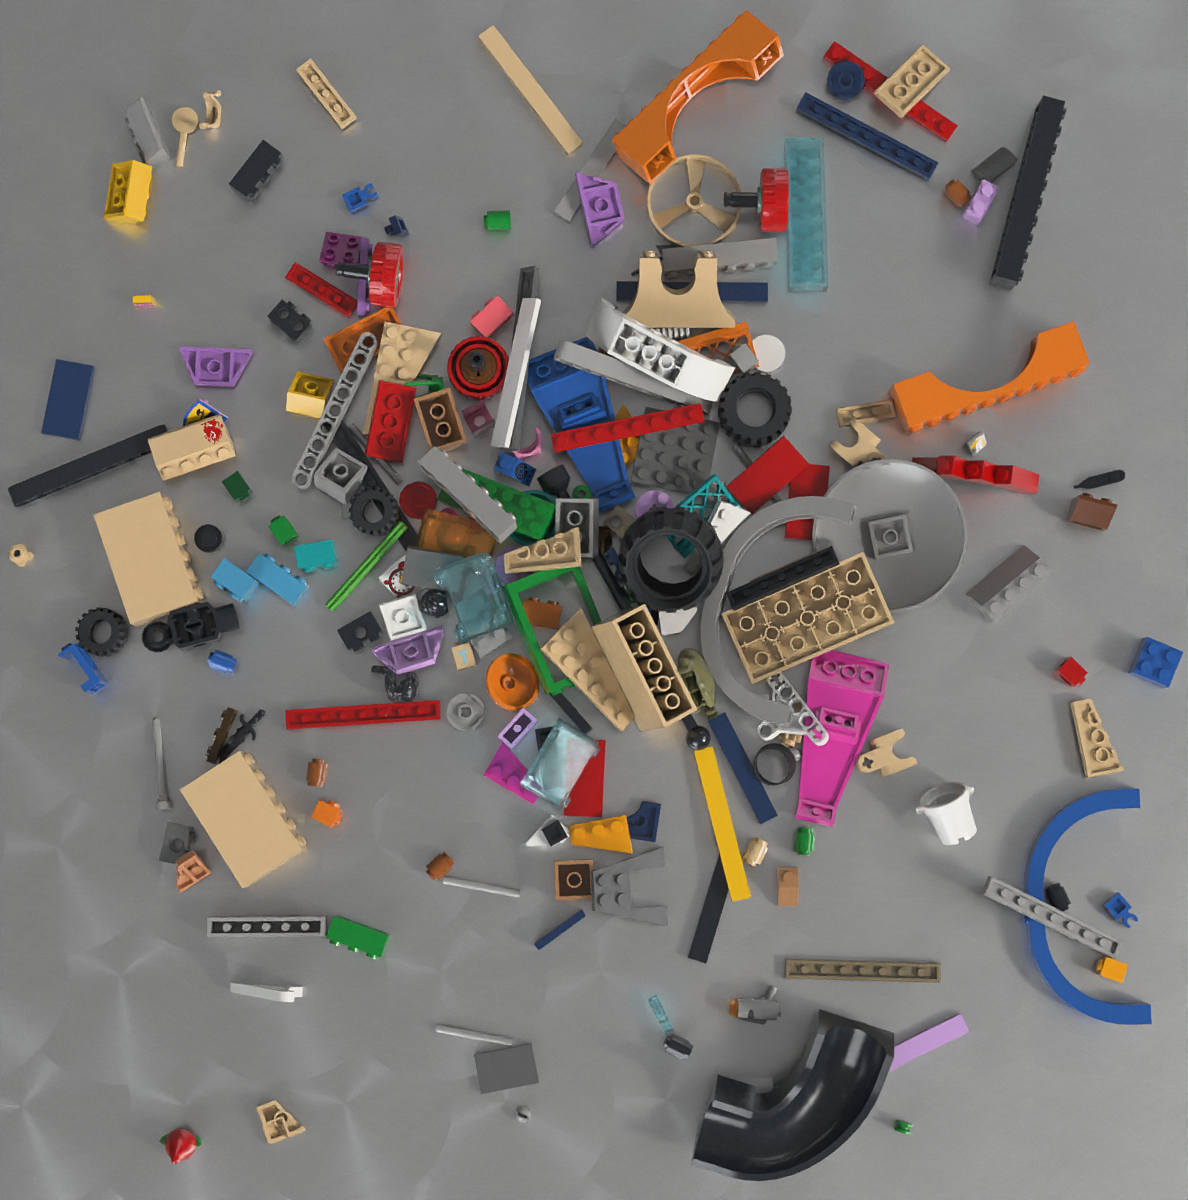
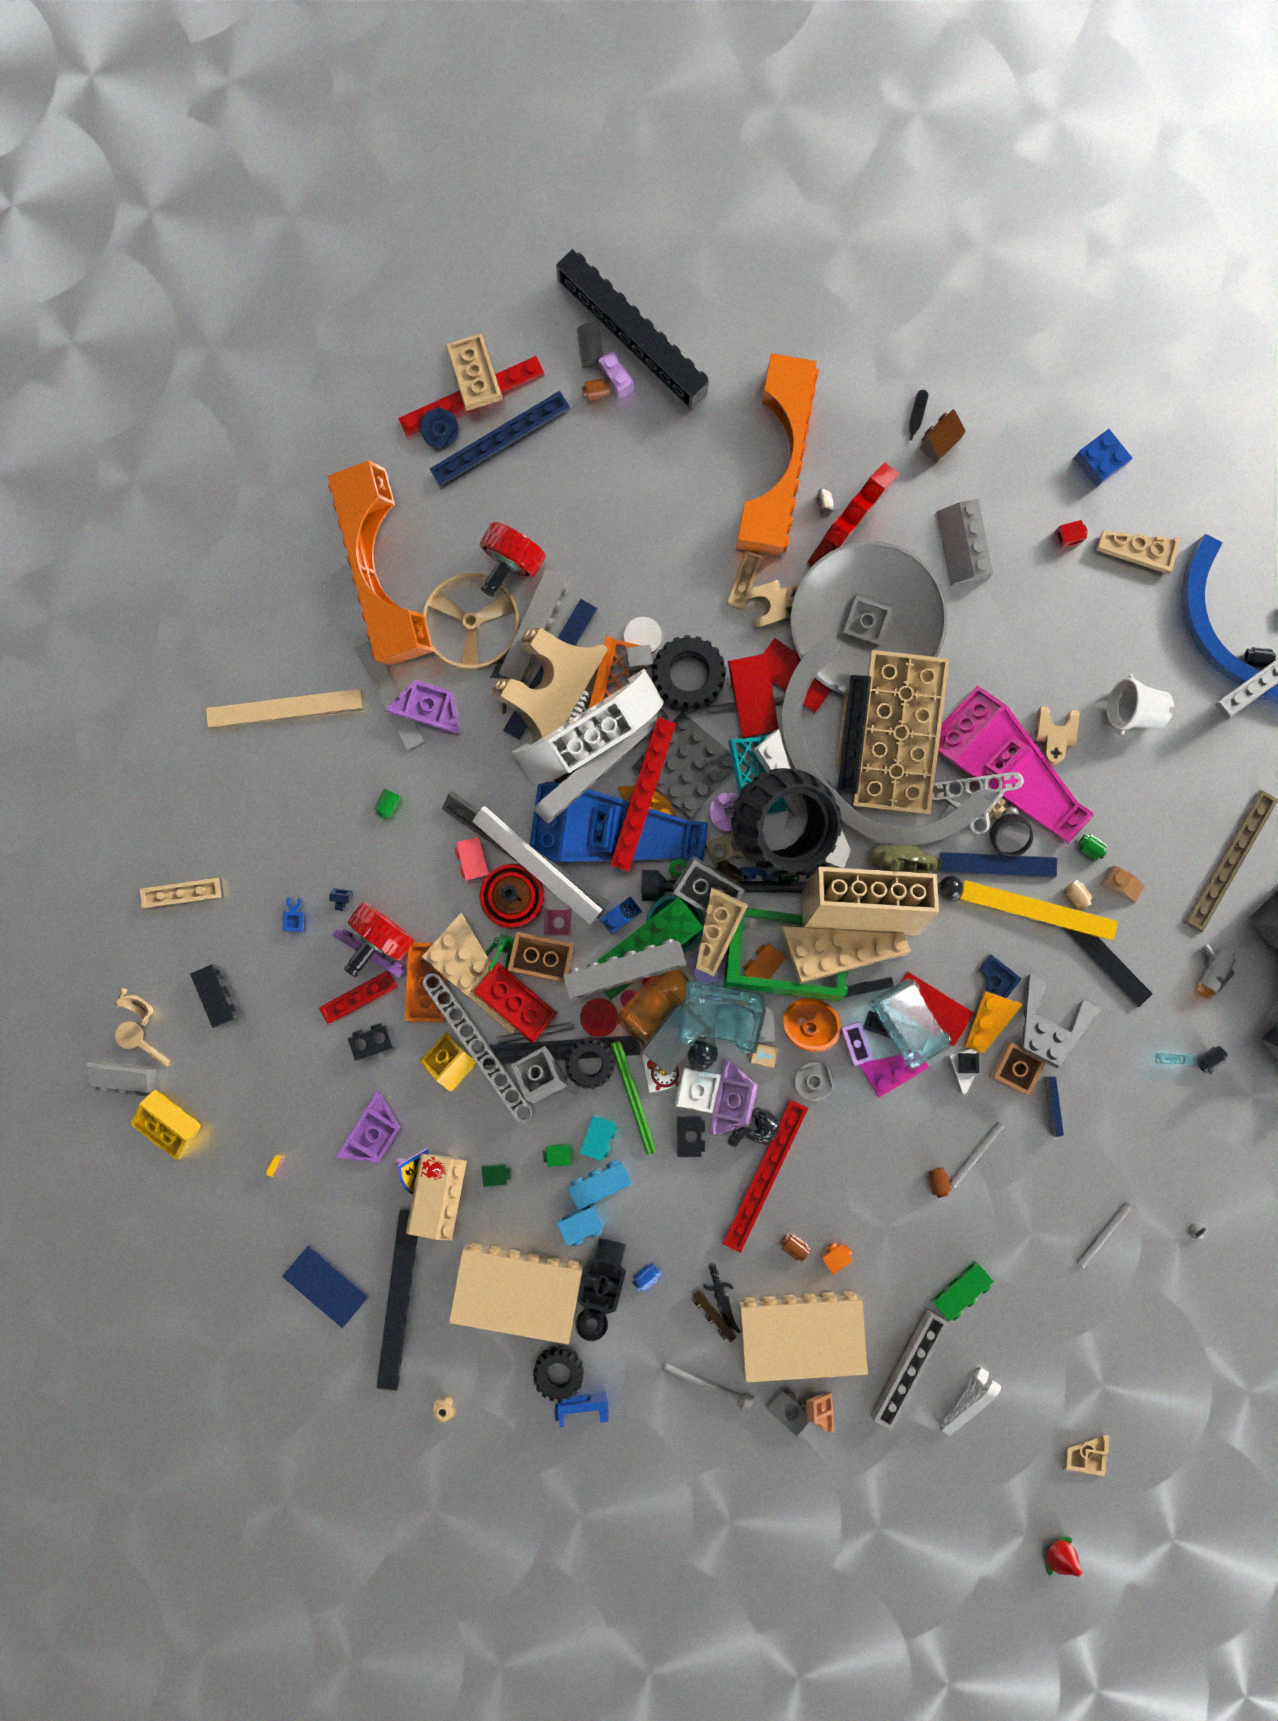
camera: 65 degrees left, 0 degrees up
black plate [194,524,223,553] -> none
magenta hinge [319,232,363,267] -> none
dark grey tile [474,1043,539,1094] -> none
bright pink helmet [512,426,542,460] -> none
clear light blue brick [784,137,828,293] -> none

